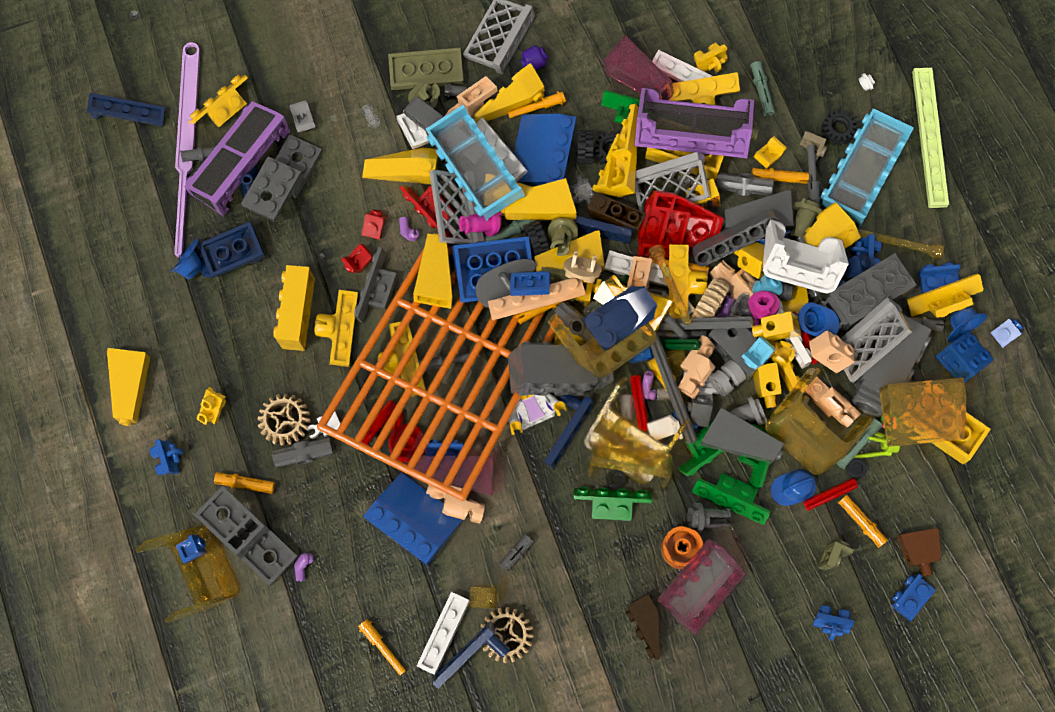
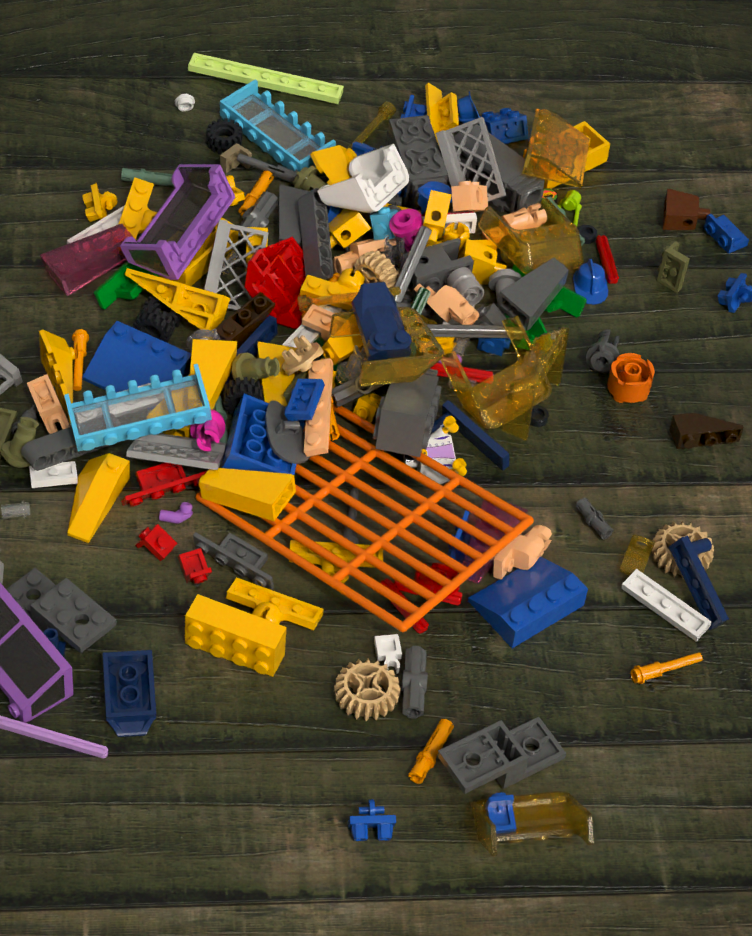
camera: 80 degrees left, 25 degrees down
yellow slope [107,348,151,426] -> none
blue piece [170,238,201,279] -> none
yellow hips [197,387,226,425] -> none
medium lavender arm [294,553,314,582] -> none
dark purple head [520,45,548,71] -> none
bracket [573,486,652,521] -> none
white bracket [647,415,683,442] -> none
window [657,539,746,635] -> none
green bracket [692,473,771,525] -> none
medium azure bracket [742,336,776,369] -> none
light orange pin [838,495,888,548] -> none
bracket [991,318,1024,348] -> none

